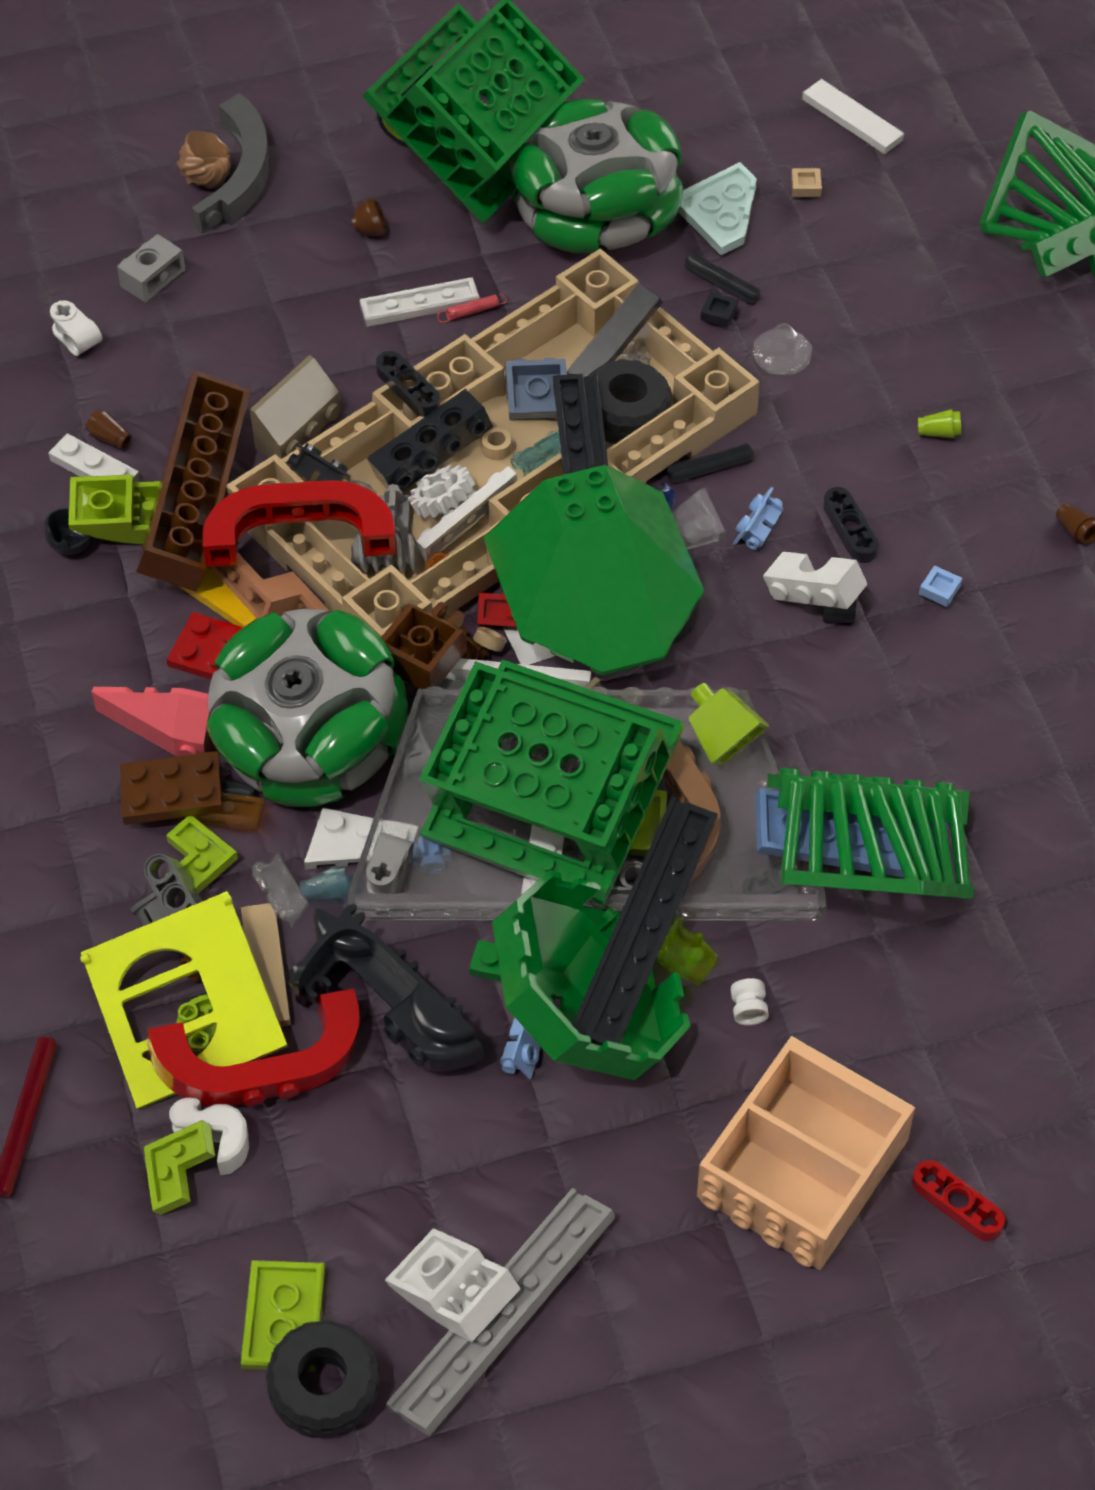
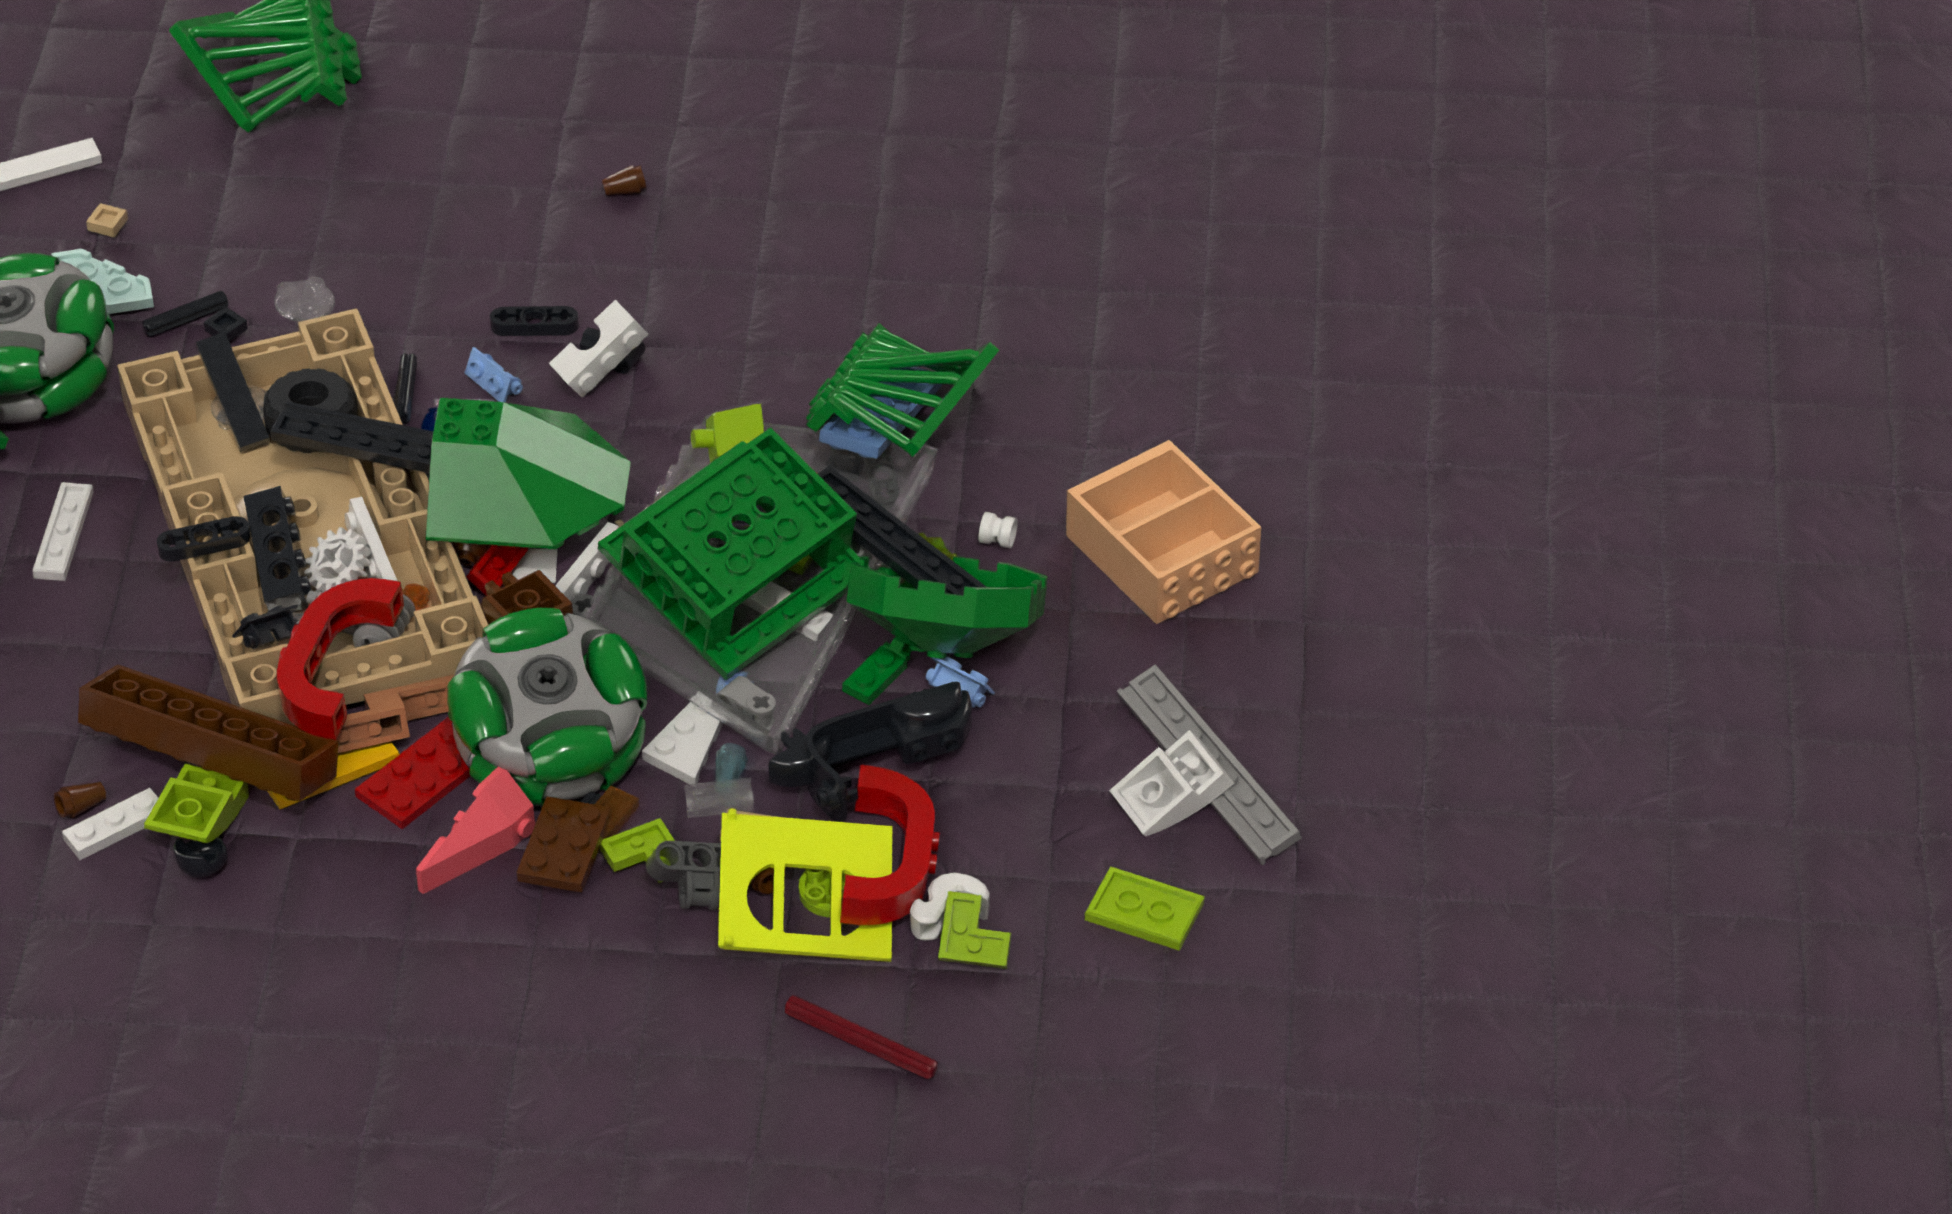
camera: 70 degrees left, 10 degrees down
dark tan slope [250,355,341,459] -> none
black tyre [266,1320,380,1439] -> none
coral piece [437,293,508,323] -> none
sand blue plate [505,358,567,419] -> none
clear light blue hinge [510,431,560,476] -> none
red beam [912,1160,1005,1241] -> none
lime cone [918,409,962,439] -> none
light blue plate [919,565,962,607] -> none

